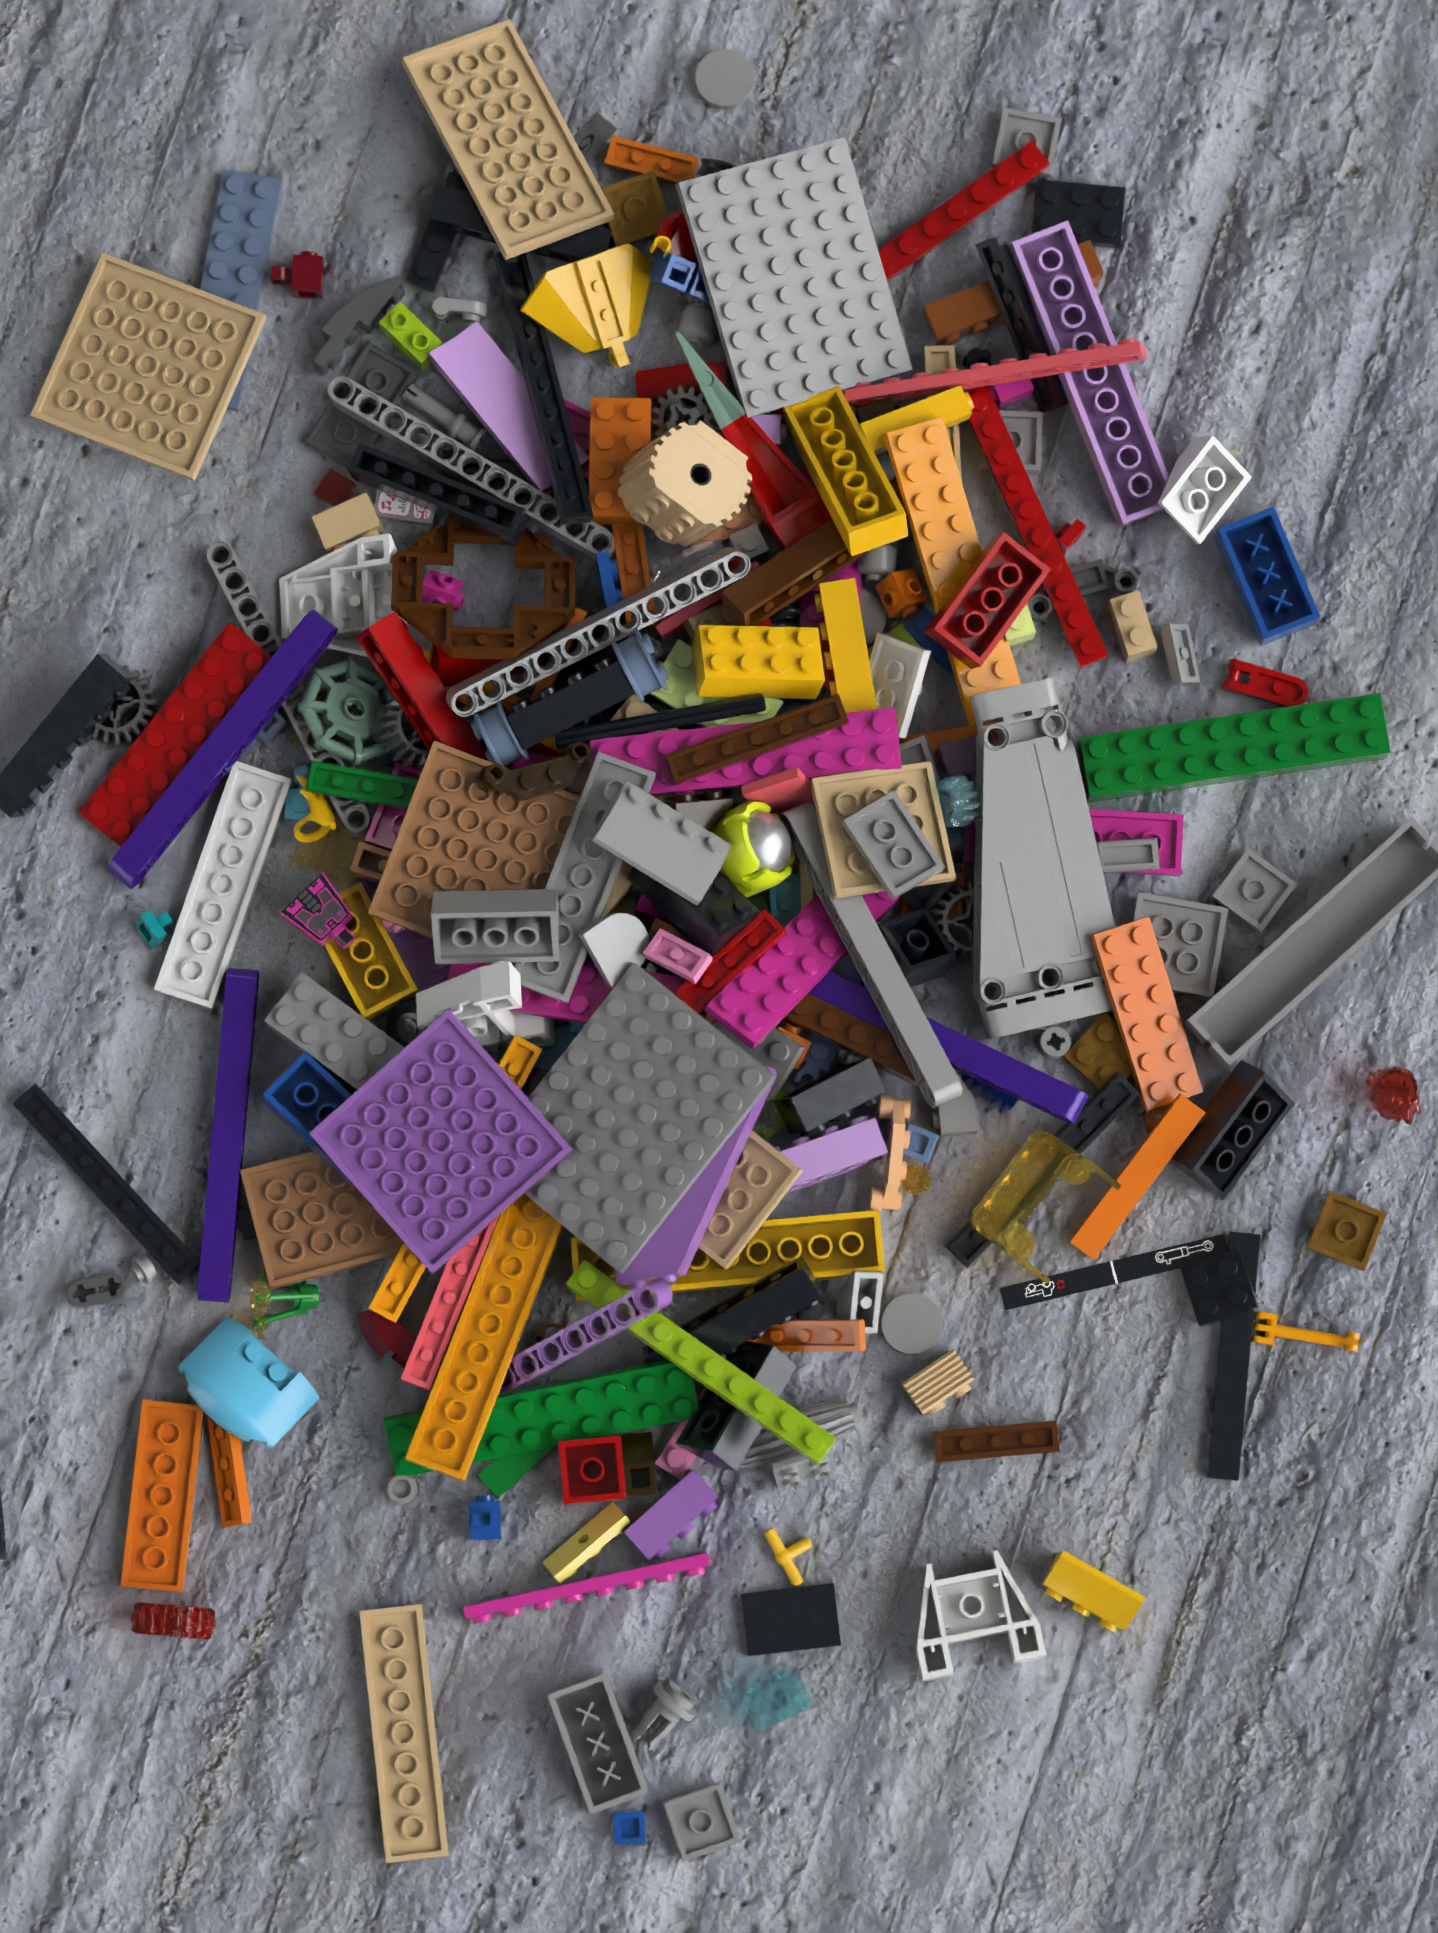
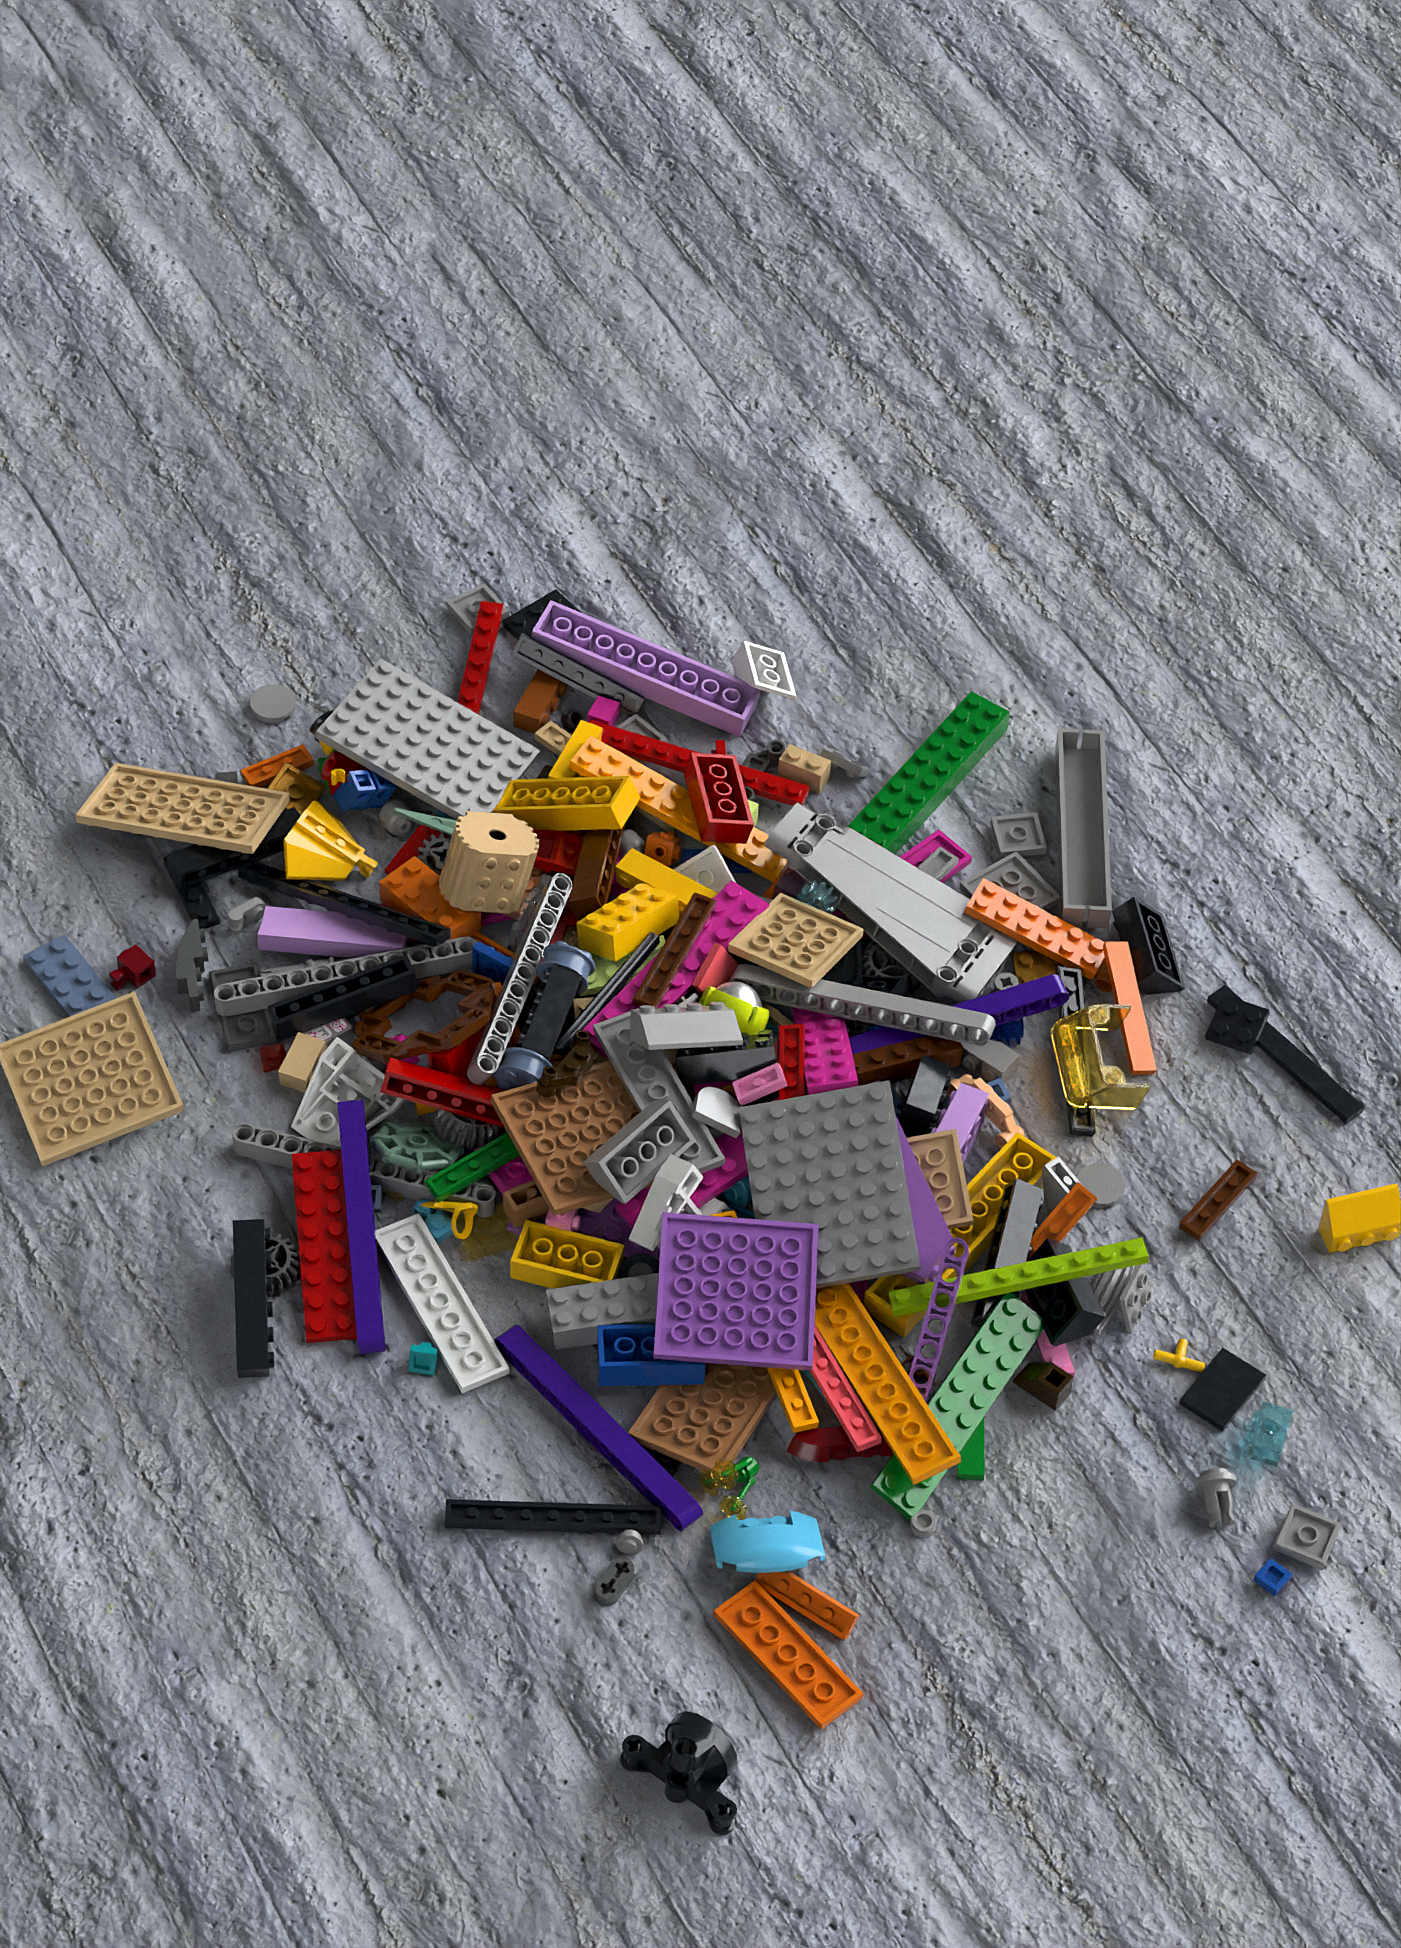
camera: 45 degrees left, 30 degrees down
clear red gear [131,1602,216,1640] -> none
torso [280,873,356,950] -> none
tan plate [359,1604,449,1863] -> none
lime brick [379,301,443,372] -> none
dark pink plate [463,1553,710,1624] -> none
blue brick [469,1495,502,1541] -> none
light yellow tile [542,1501,631,1583] -> none
light grey brick [547,1673,649,1814] -> none
red brick [558,1436,627,1505] -> none
medium lavender brick [624,1469,718,1561] -> none
light grey plate [841,790,945,900] -> none
coral plate [845,338,1147,407] -> none
clear yellow plate [901,1165,931,1195] -> none
tan brick [901,1349,974,1416] -> none
white wedge [916,1551,1046,1682] -> none
black sticker [1000,1234,1227,1311] -> none
blue brick [1214,507,1320,646] -> none
red plate [1221,659,1308,707] -> none
light orange hinge [1251,1311,1360,1352] -> none
pearl gold plate [1306,1191,1387,1272] -> none
clear red hair [1366,1066,1421,1124] -> none

